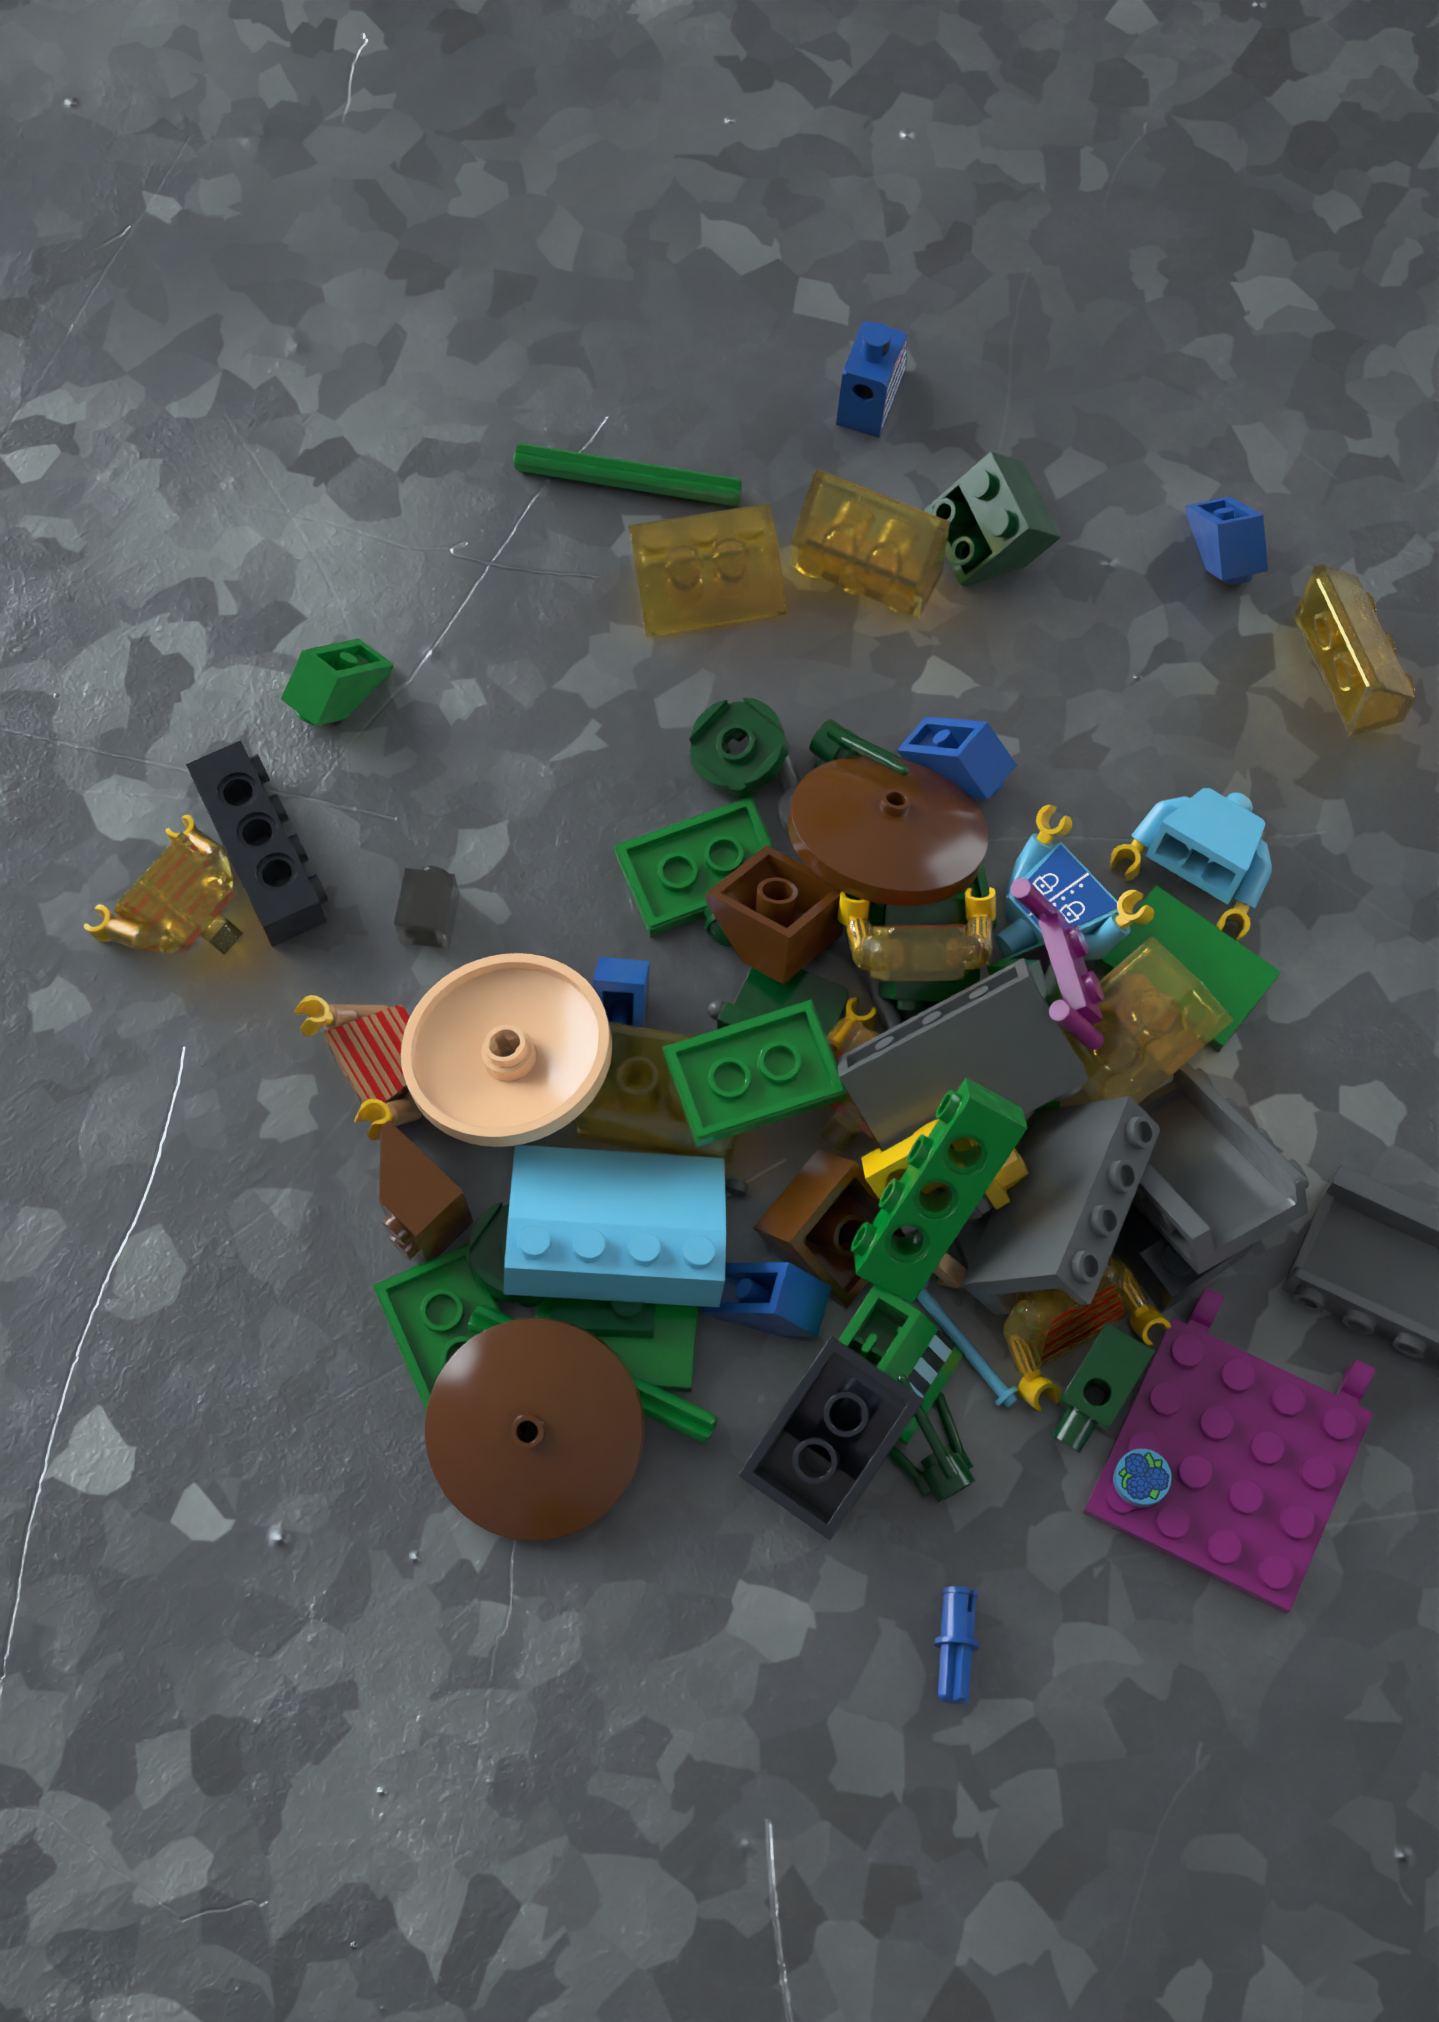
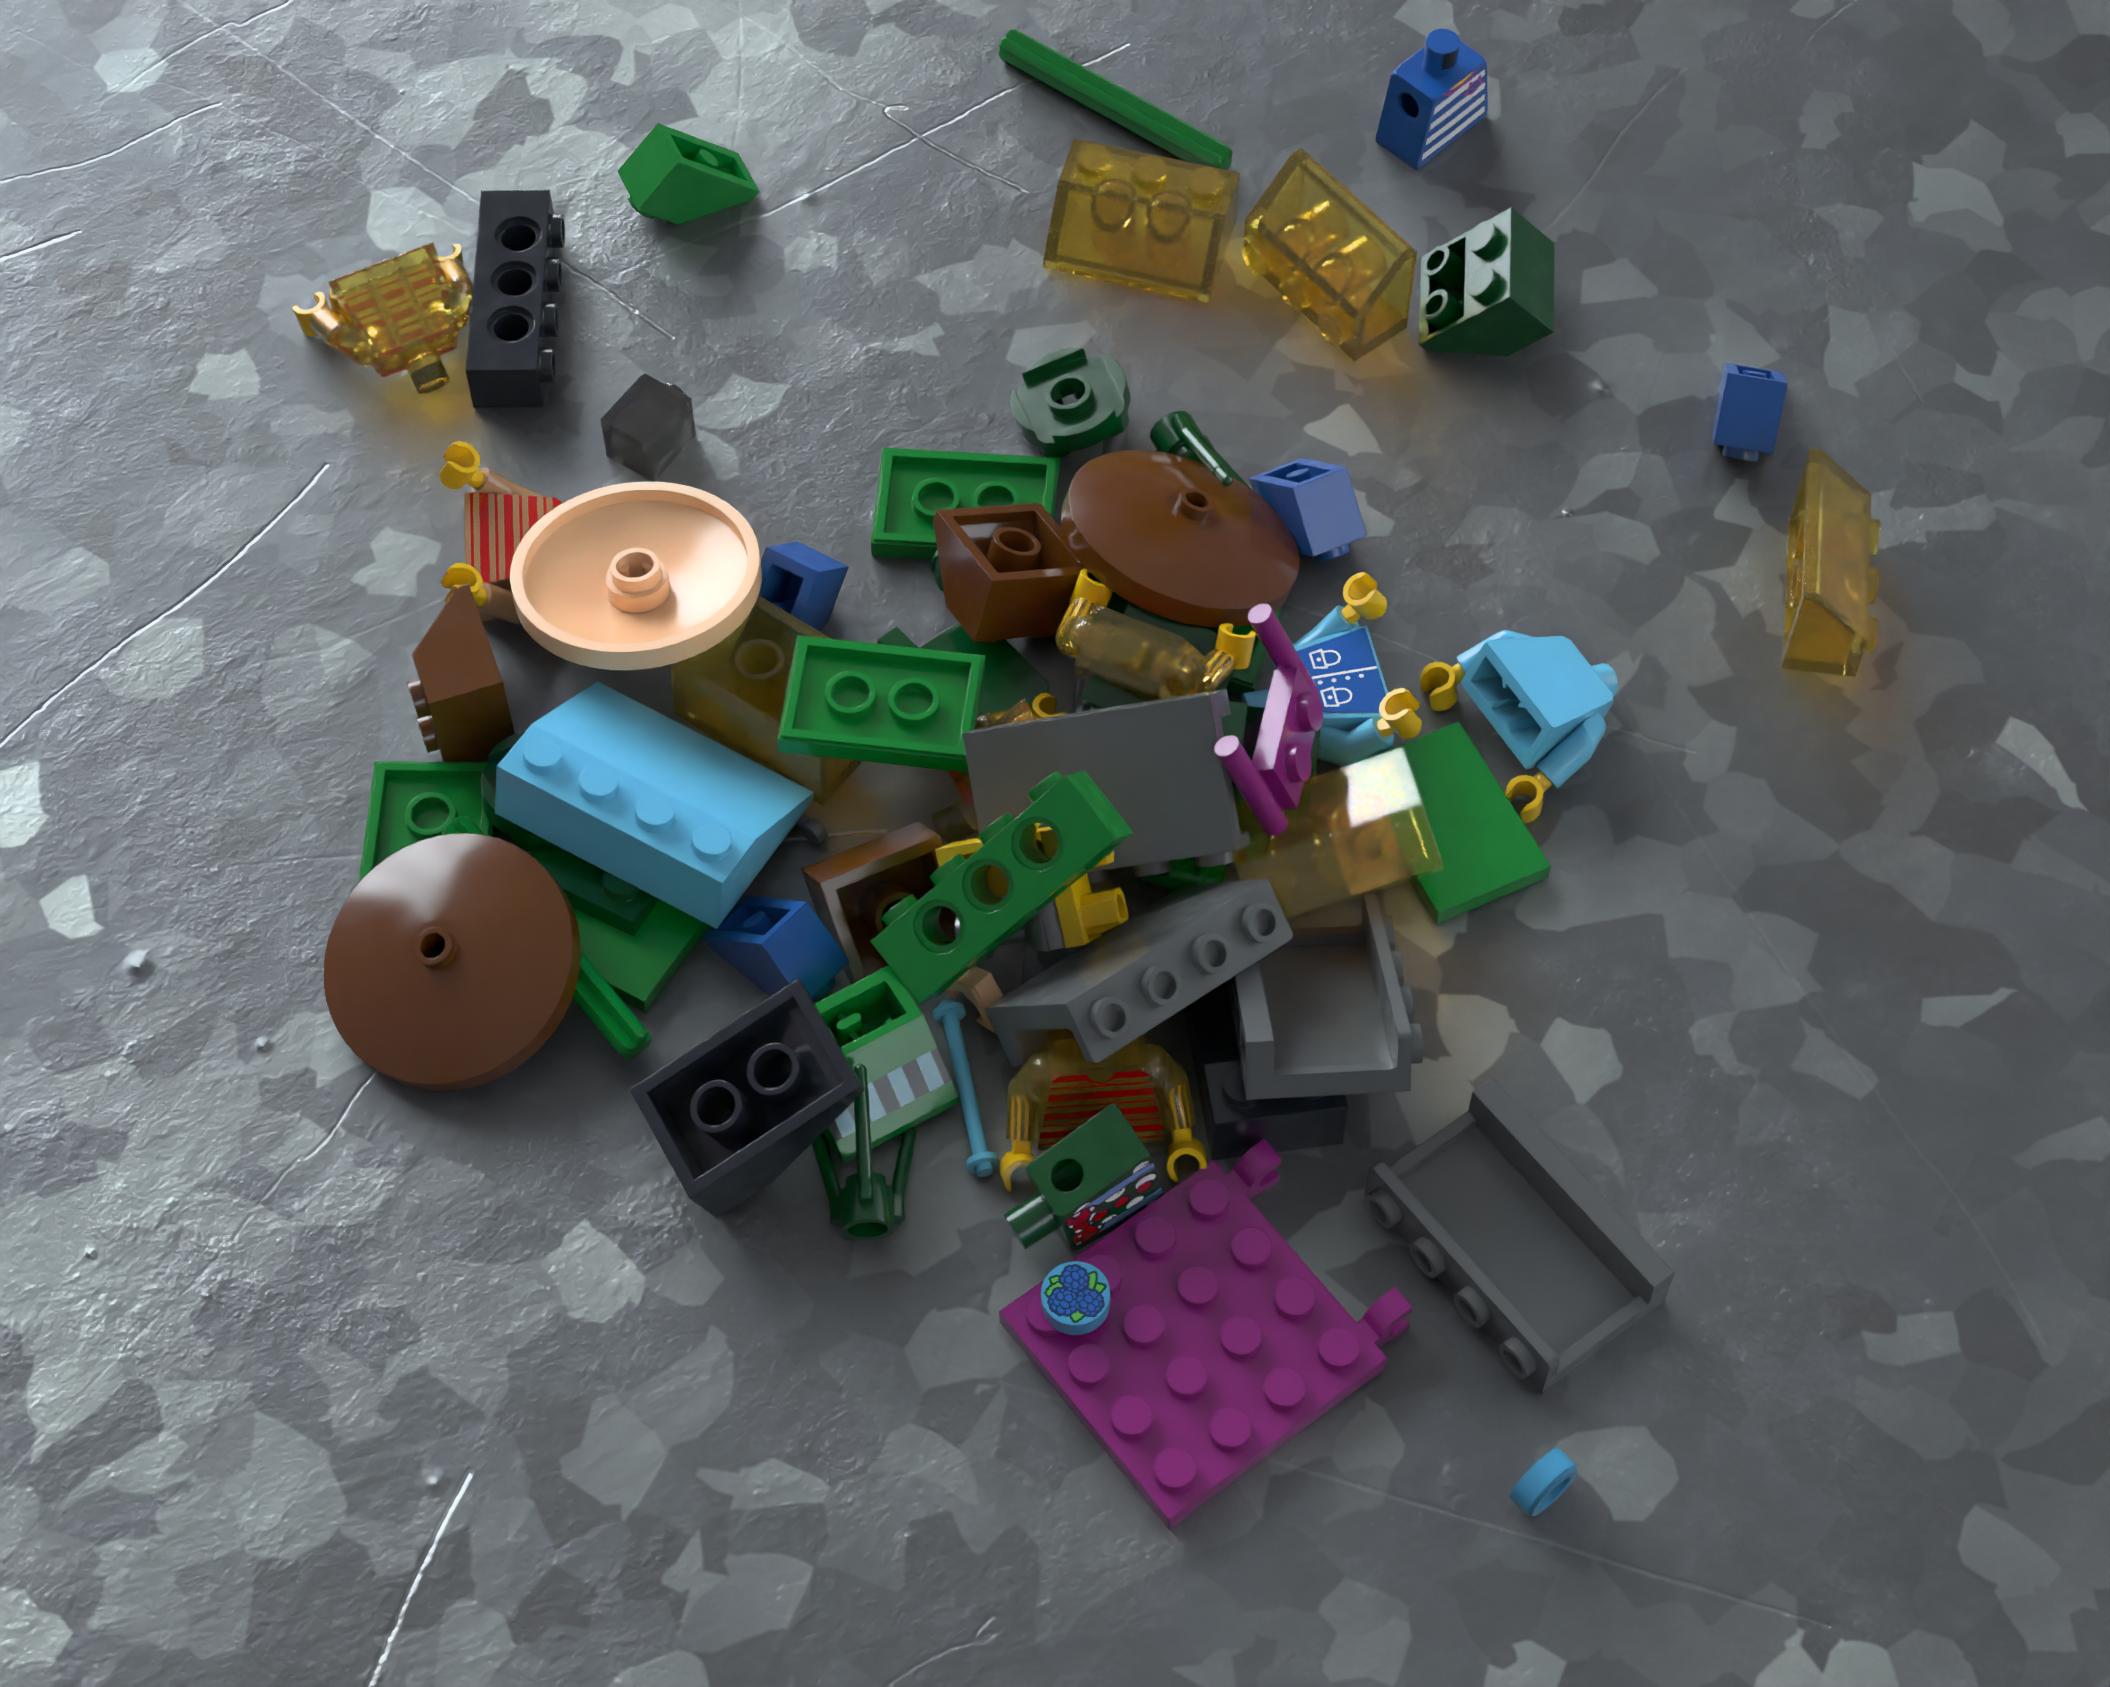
camera: 25 degrees right, 10 degrees down
blue axle [934,1586,980,1704] -> none

